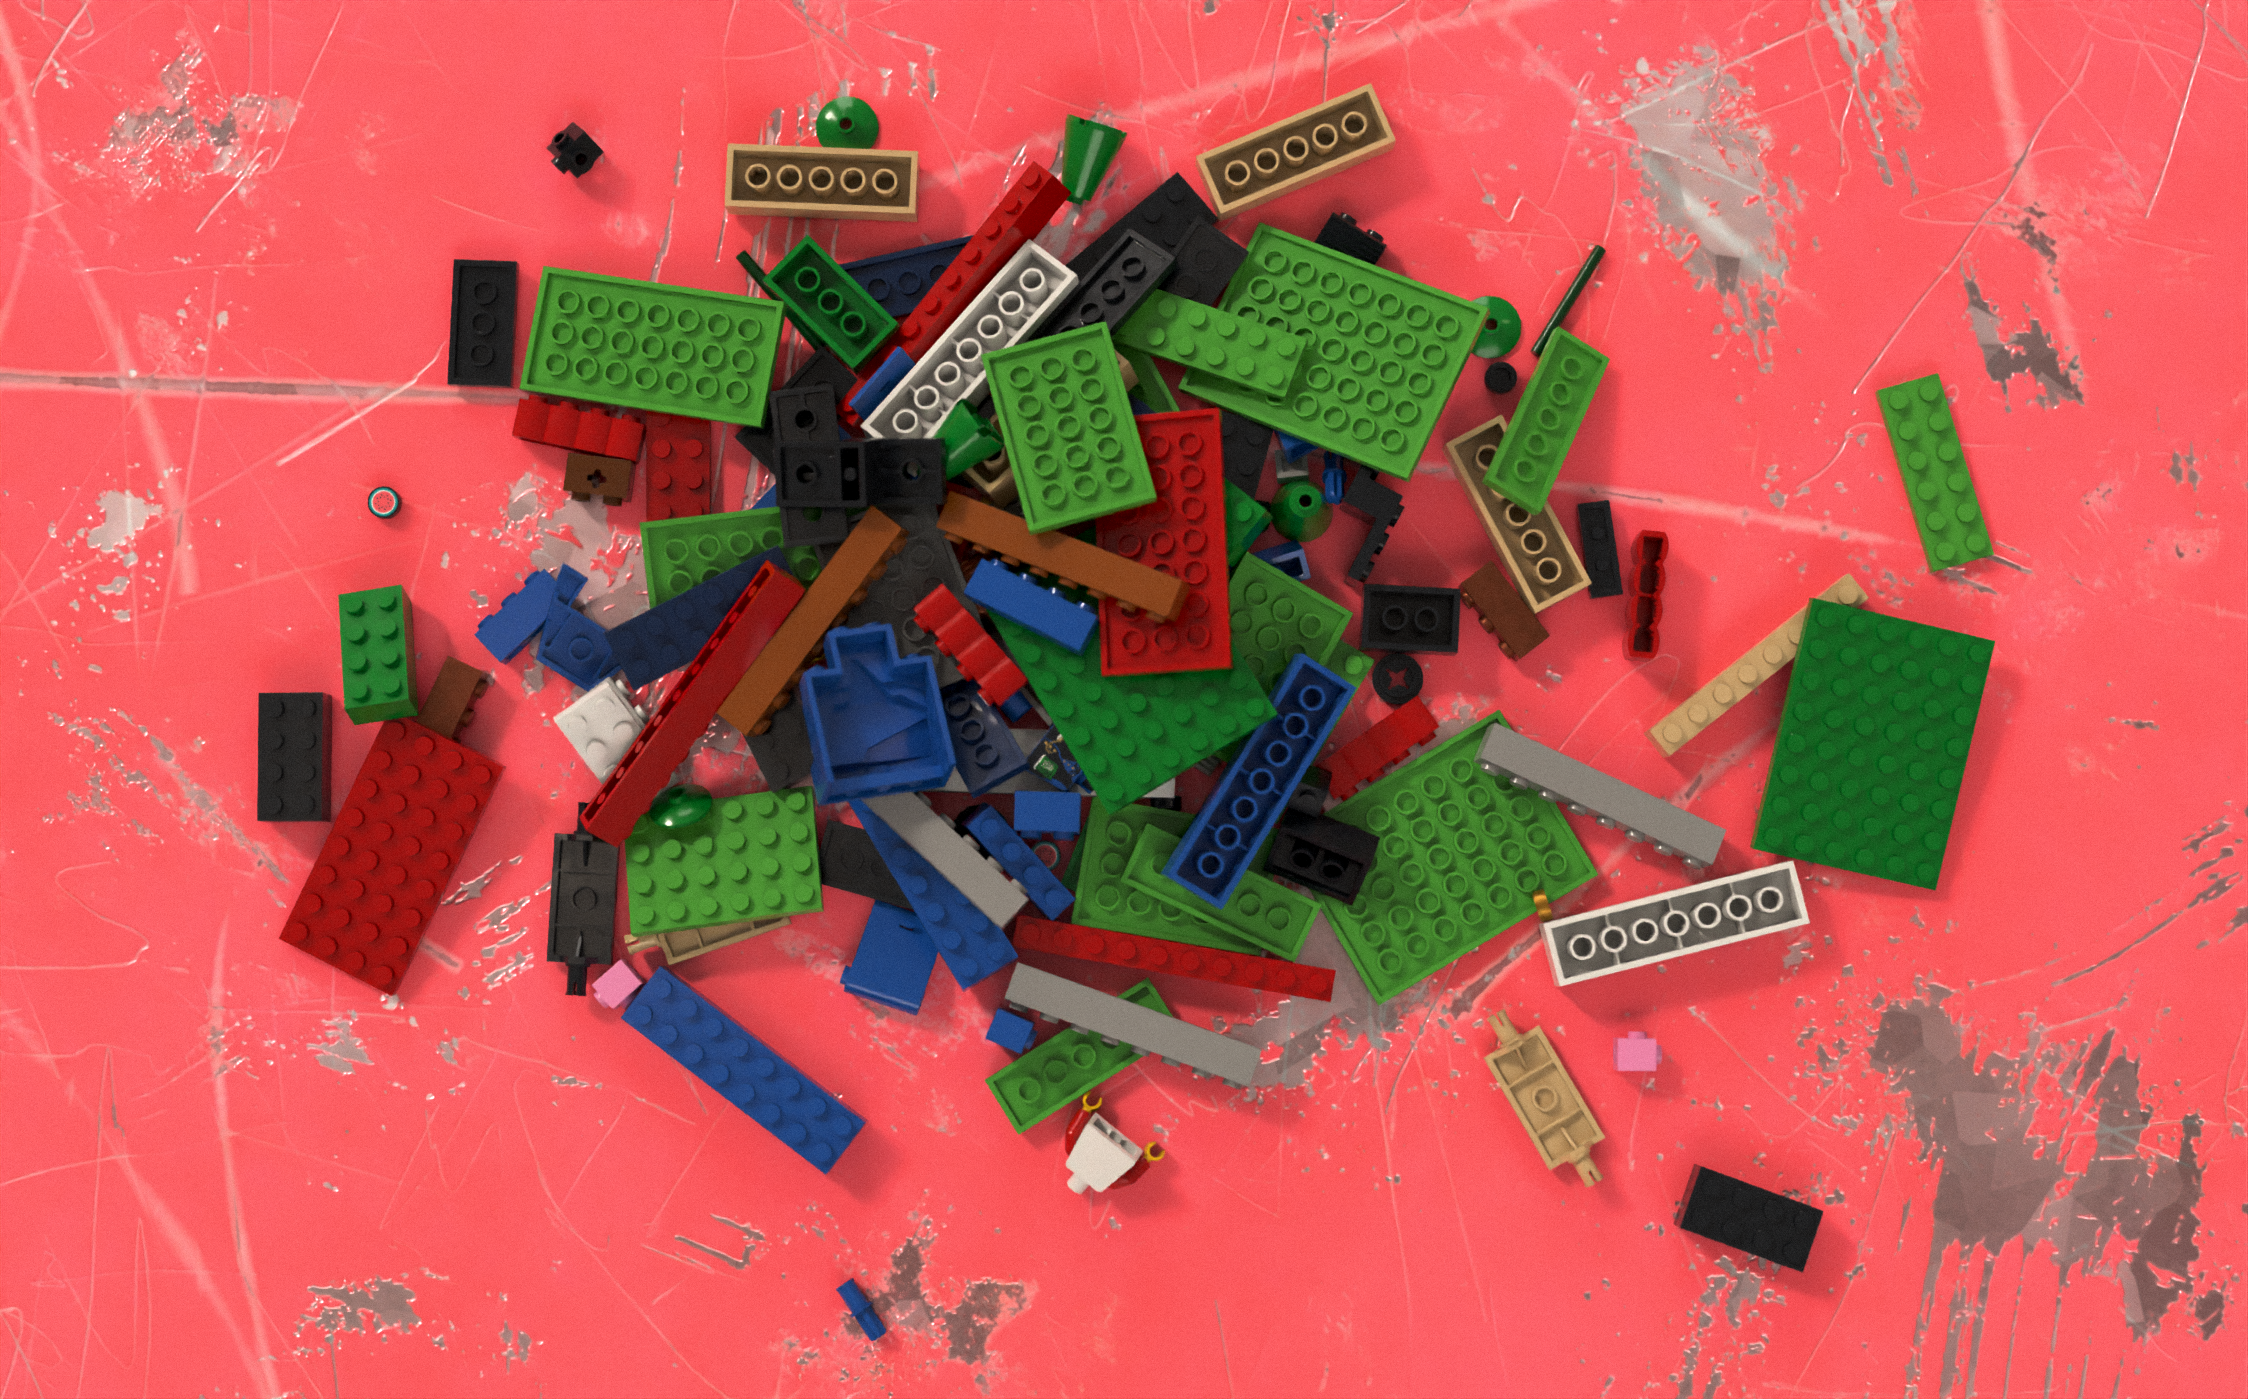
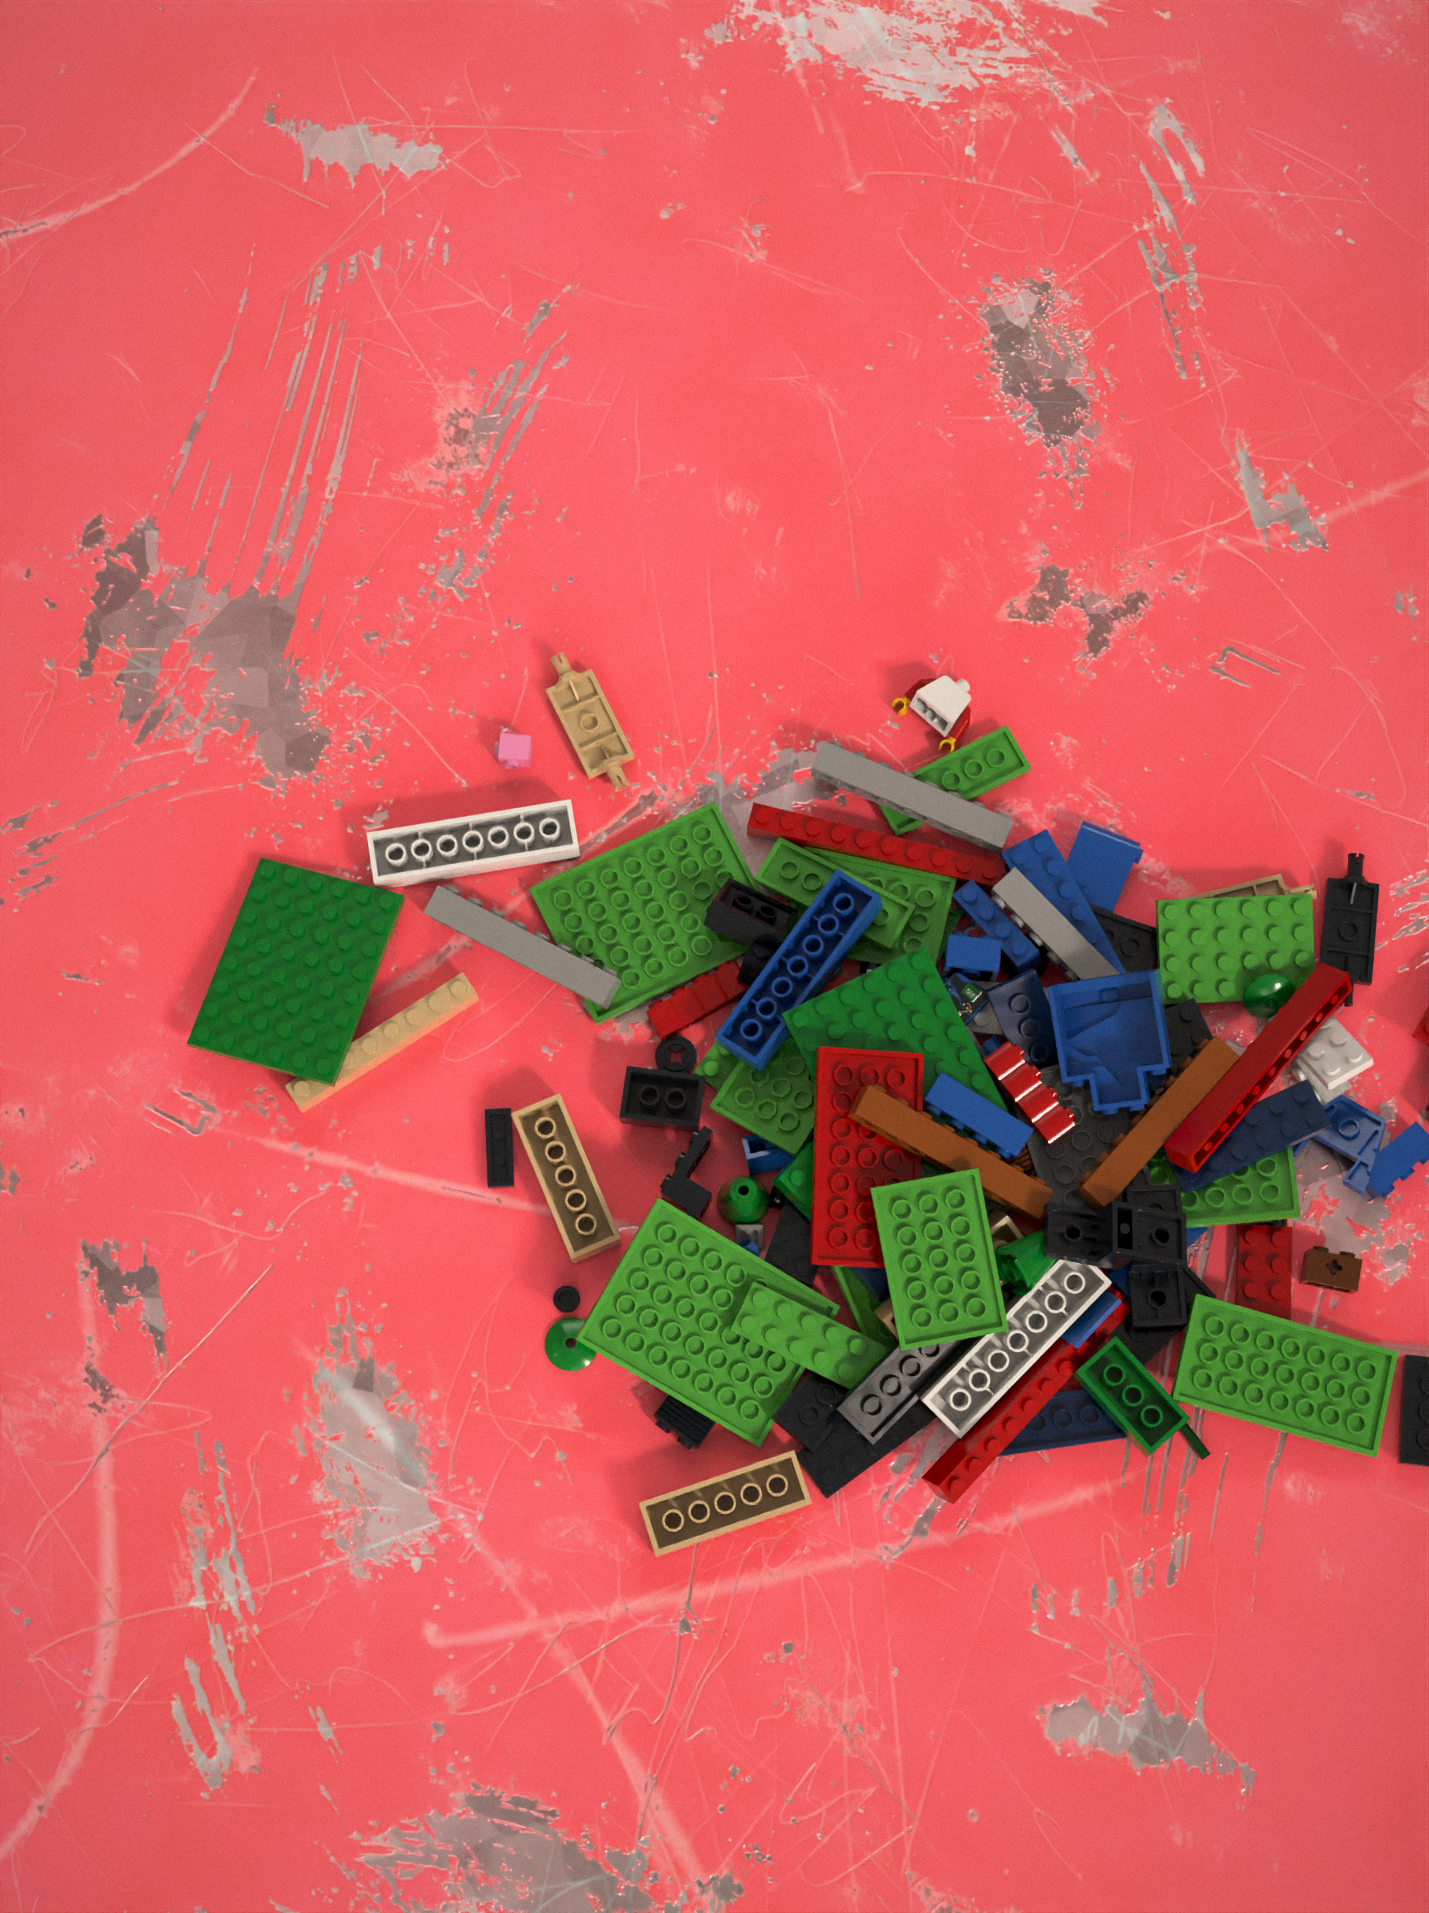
camera: 175 degrees left, 10 degrees down
red brick [512,395,646,465] -> none
black brick [546,122,604,179] -> none
bright pink brick [592,959,646,1009] -> none
blue brick [621,966,868,1175] -> none
tan brick [724,143,920,222] -> none
green dish [816,96,879,149] -> none
blue axle [836,1278,886,1341] -> none
blue brick [985,1007,1038,1054] -> none
green cone [1061,114,1128,205] -> none
blue axle [1322,450,1347,505] -> none
copper brick [1458,561,1550,662] -> none
bright green plate [1482,326,1610,516] -> none
dark green bar [1530,245,1606,357] -> none
pearl gold tile [1532,889,1554,923] -> none
red brick [1622,530,1669,662] -> none
black brick [1673,1164,1824,1273] -> none
bright green plate [1875,373,1994,573] -> none

